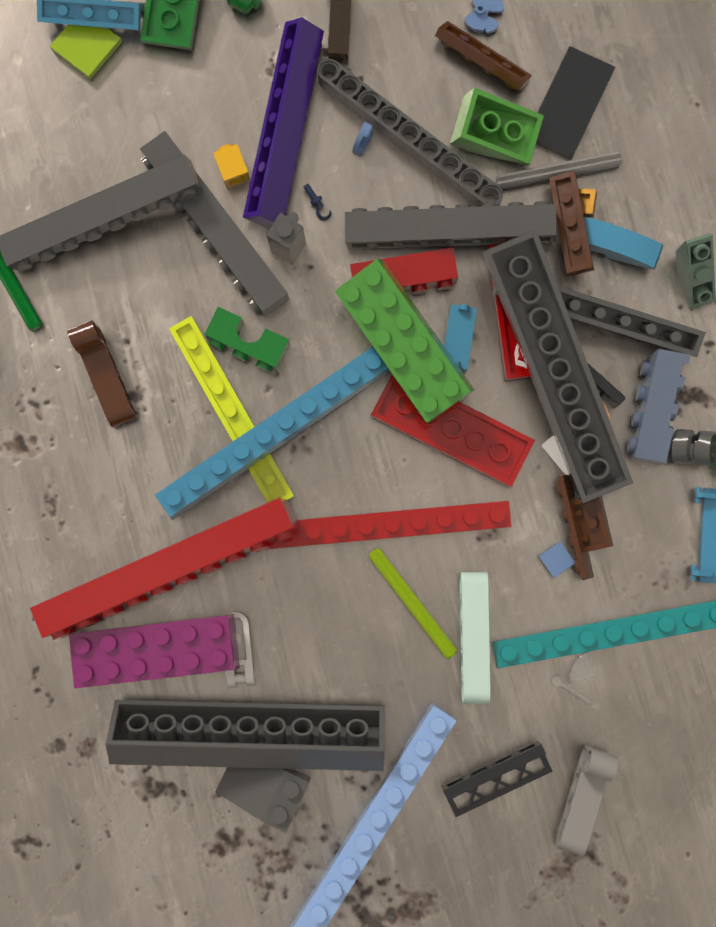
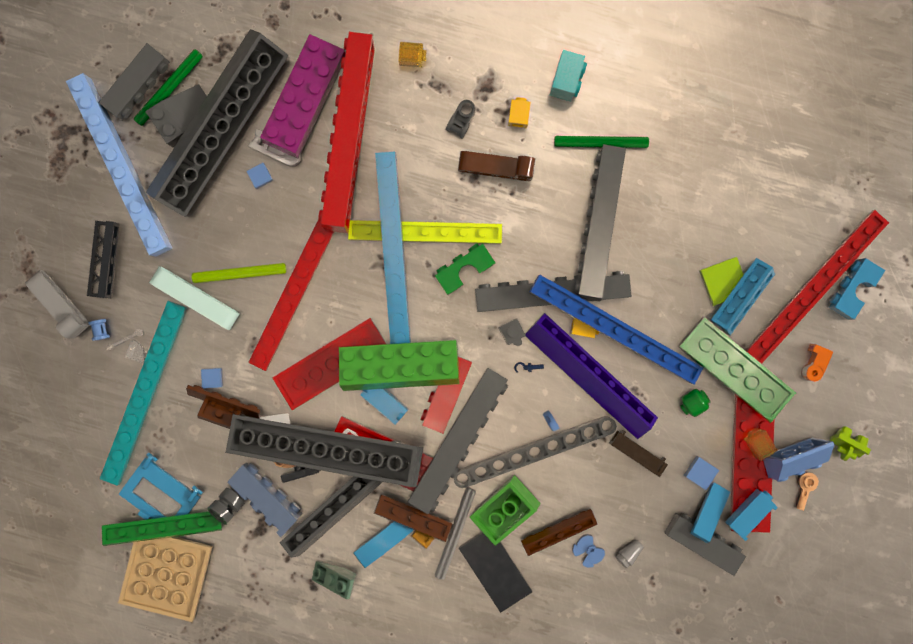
camera: 120 degrees right, 5 degrees up
none -> medium blue bush [88,319,110,341]
none -> dark grey brick [98,43,170,121]
none -> green axle [134,49,203,126]
none -> medium blue tile [246,163,273,189]
none -> clear yellow brick [398,42,427,67]
none -> dark grey piece [445,100,475,139]
none -> yellow brick [508,97,531,128]
none -> blue plate [529,275,703,385]

